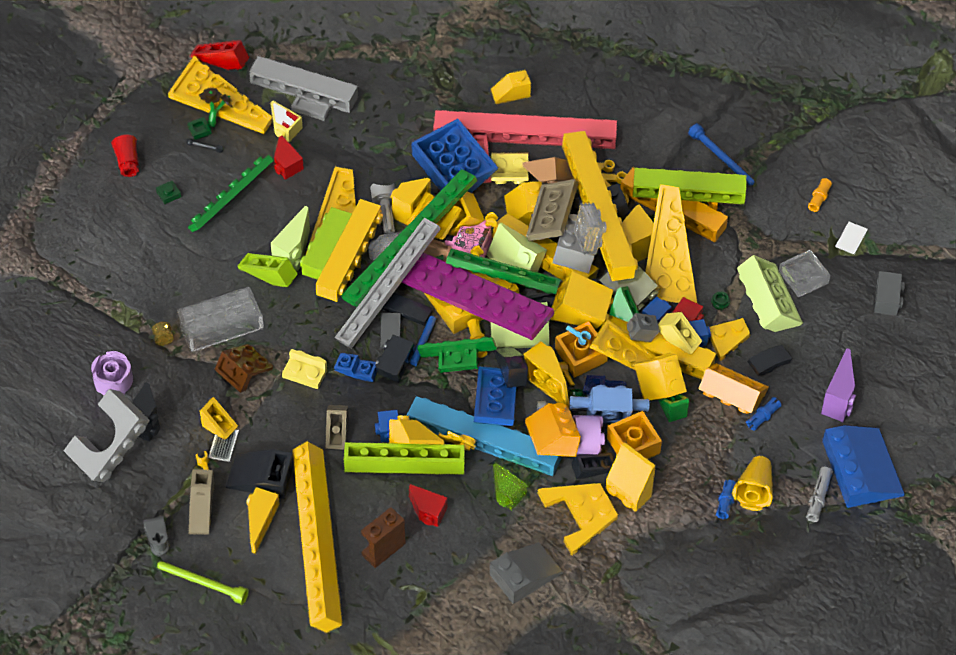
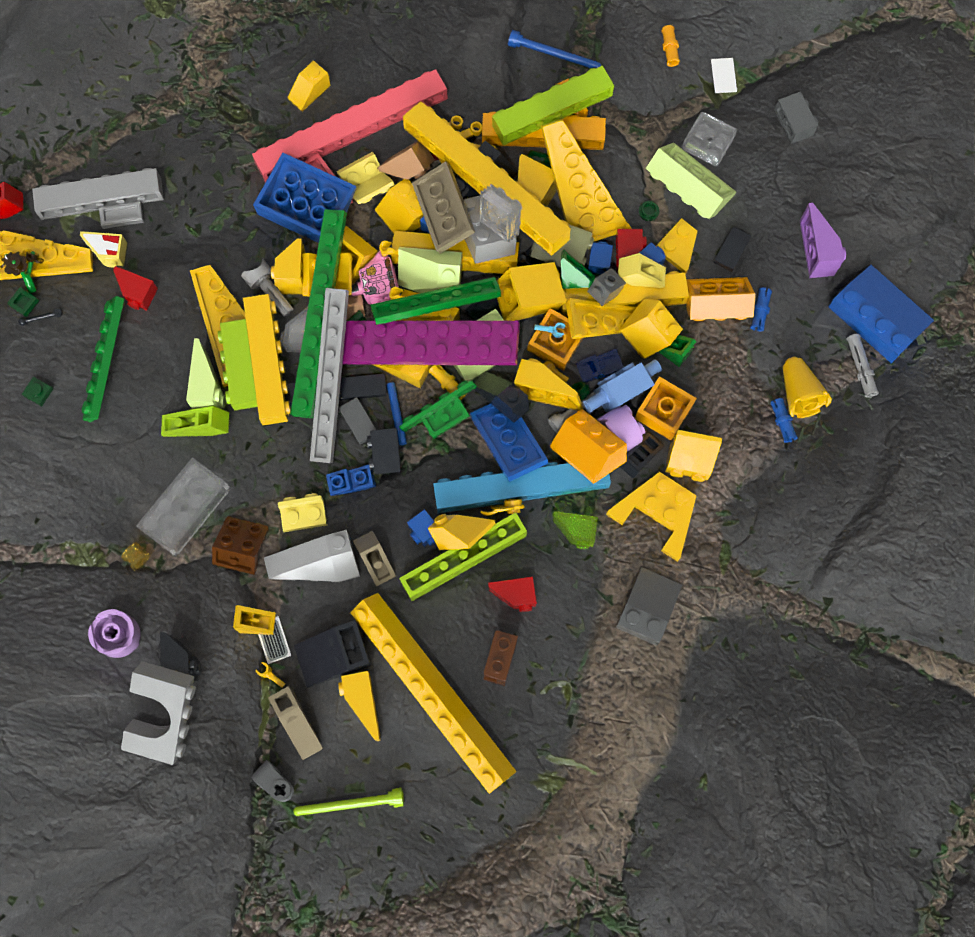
camera: 30 degrees left, 20 degrees up
none -> light grey wedge [264,530,360,582]

